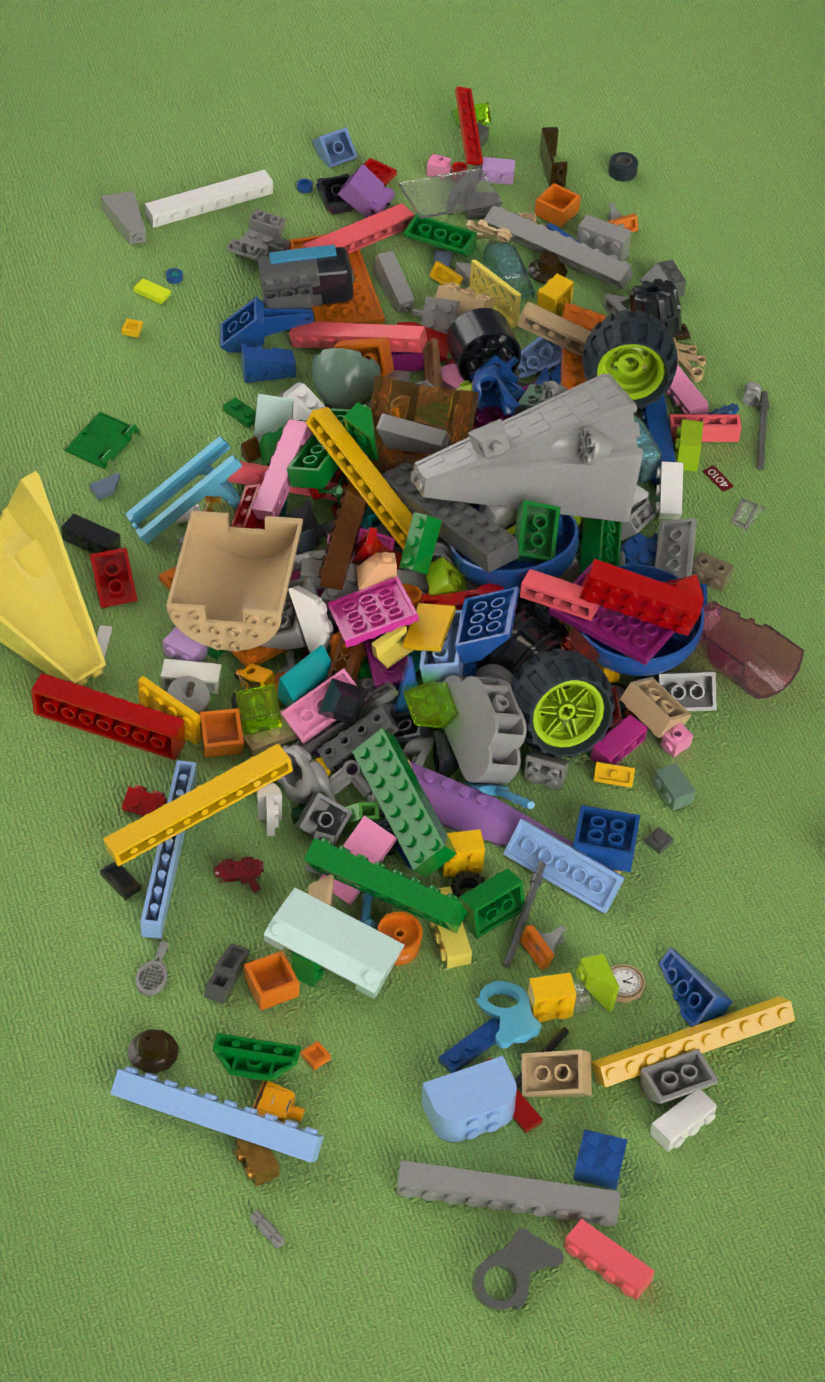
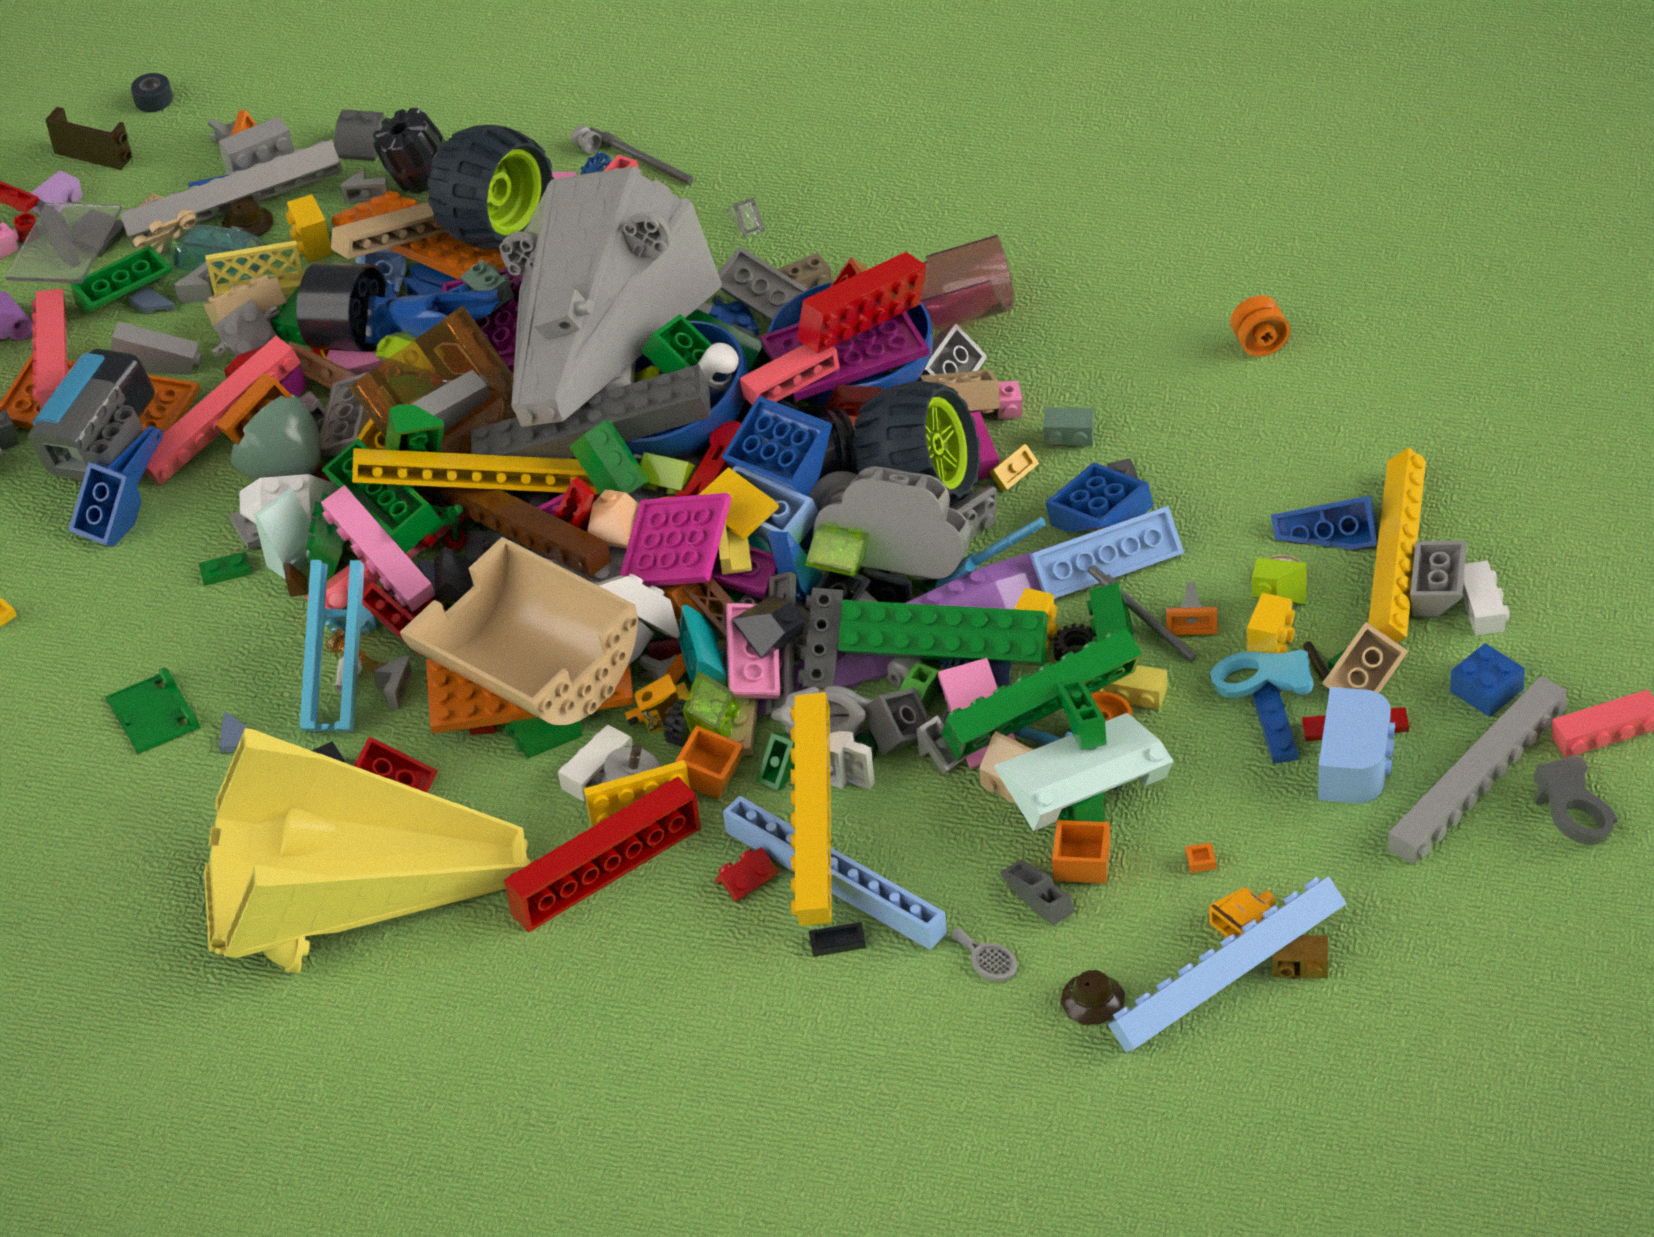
camera: 50 degrees left, 5 degrees down
lavender brick [162,627,207,662] -> none
dark red brick [213,857,264,893] -> none
green wedge [213,1033,302,1082] -> none
blue wedge [241,343,296,383] -> none
light grey axle [250,1210,285,1248] -> none
light grey piece [329,760,372,798] -> none
yellow plate [429,261,464,285] -> none
orange piece [535,183,581,228] -> none
none -> white helmet [697,343,739,389]
none -> green slope [1057,678,1107,750]

